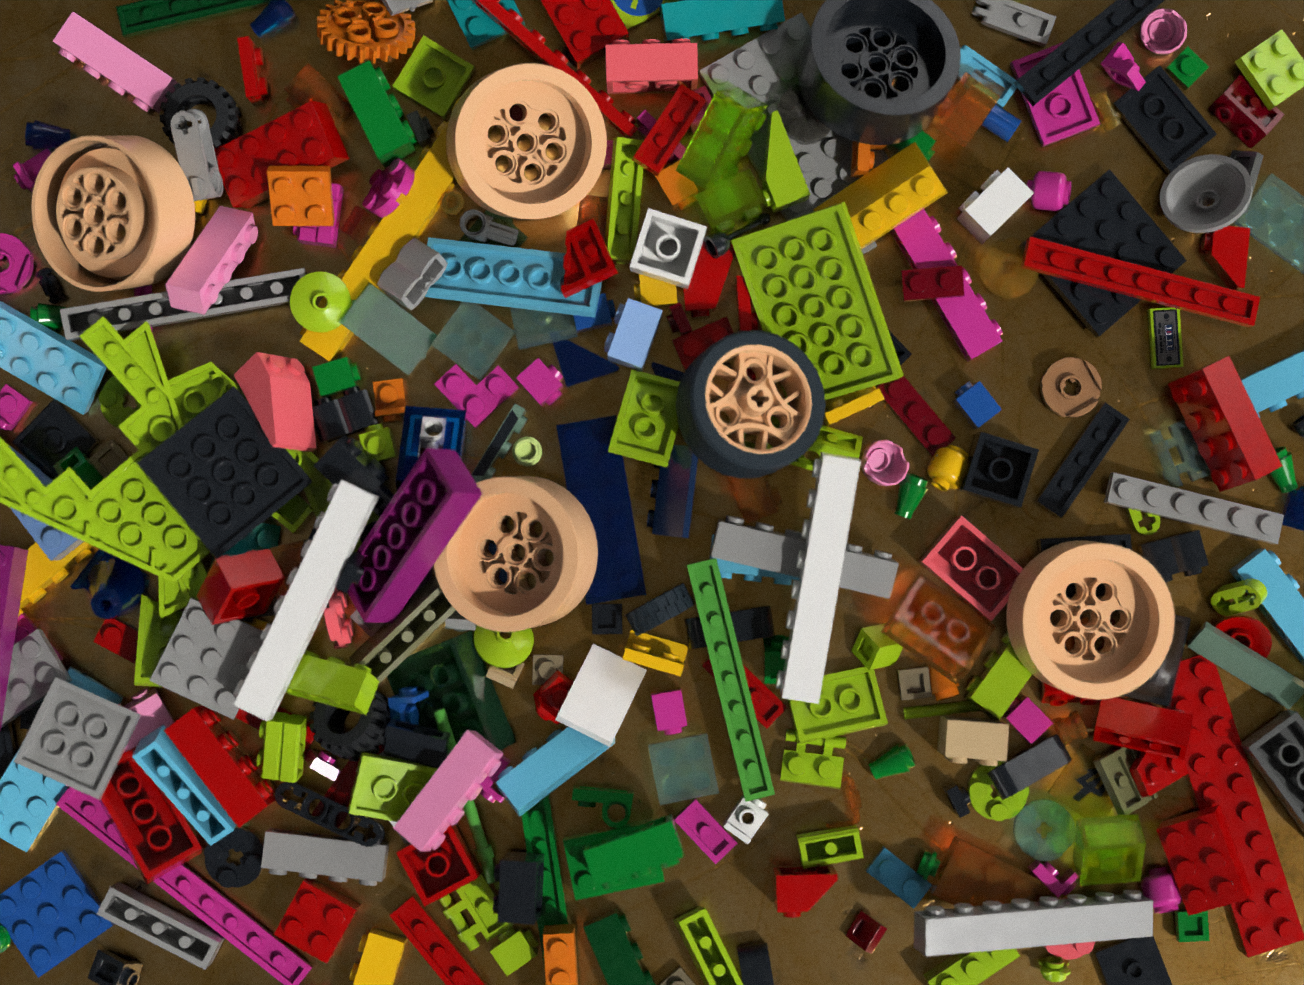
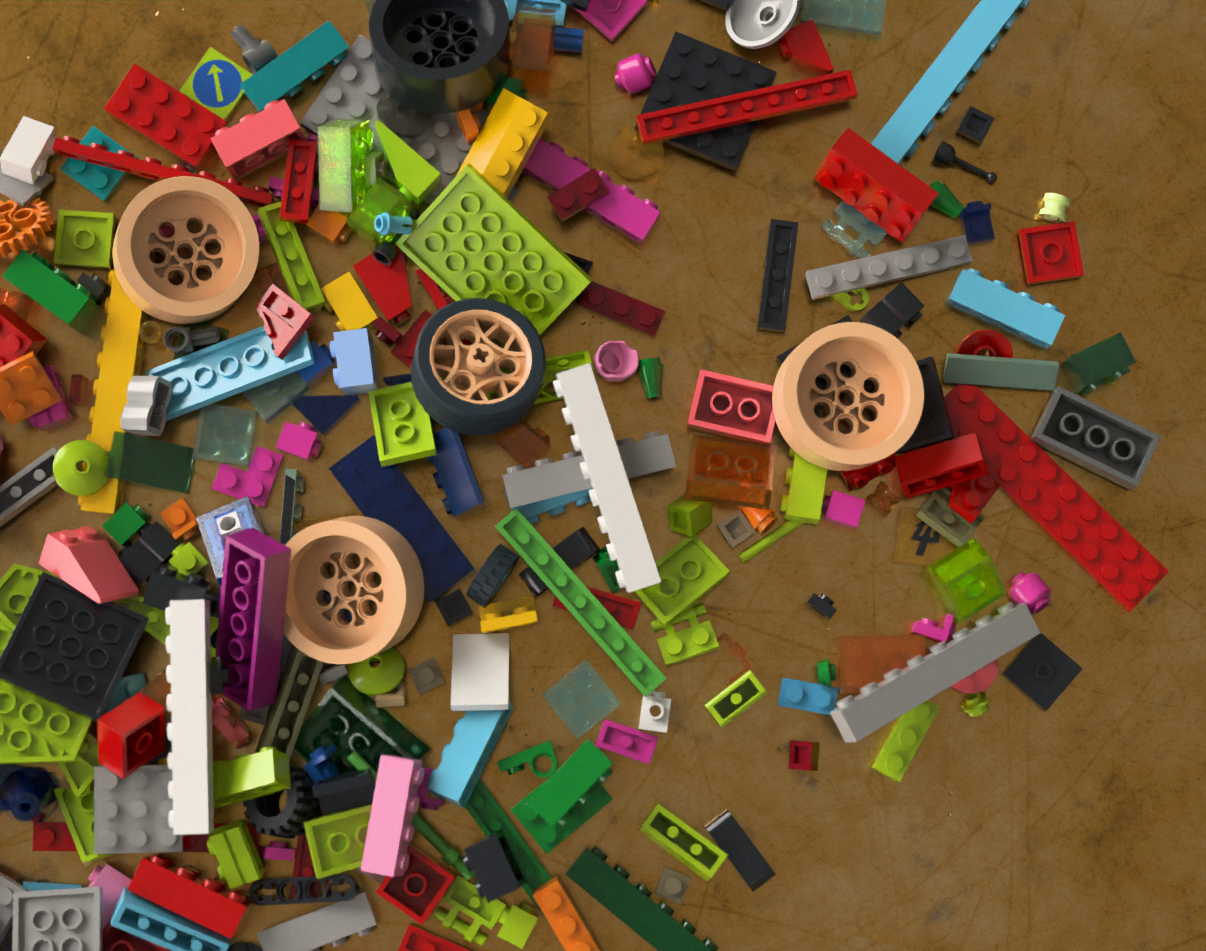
camera: 20 degrees left, 5 degrees down
lime panel [272,494,315,534] -> none
dark pink plate [362,158,415,218] -> none
yellowish green plate [512,436,542,467] -> none
red bracket [533,670,574,725] -> none
white brick [630,208,707,289] -> none
dark pink brick [651,688,687,735] -> none
red slope [773,866,838,918] -> none
yellow bracket [824,386,884,426] -> none
green cone [869,744,916,780] -> none
yellow head [927,445,970,492] -> none
tan brick [937,715,1009,766] -> none
blue brick [952,381,1002,429] -> none
white brick [957,167,1034,244] -> none
black brick [958,432,1039,508] -> none
lime plate [967,761,1029,821] -> none
black beam [987,734,1072,800] -> none
clear light blue plate [1013,799,1076,861] -> none
medium nougat plate [1040,357,1102,418] -> none
tile [1148,307,1184,369] -> none
red brick [1156,804,1252,916] -> none
green plate [1175,910,1209,942] -> none
lime beam [1211,578,1267,616] -> none
none -> plate [364,152,388,185]
none -> medium azure pin [374,212,413,235]

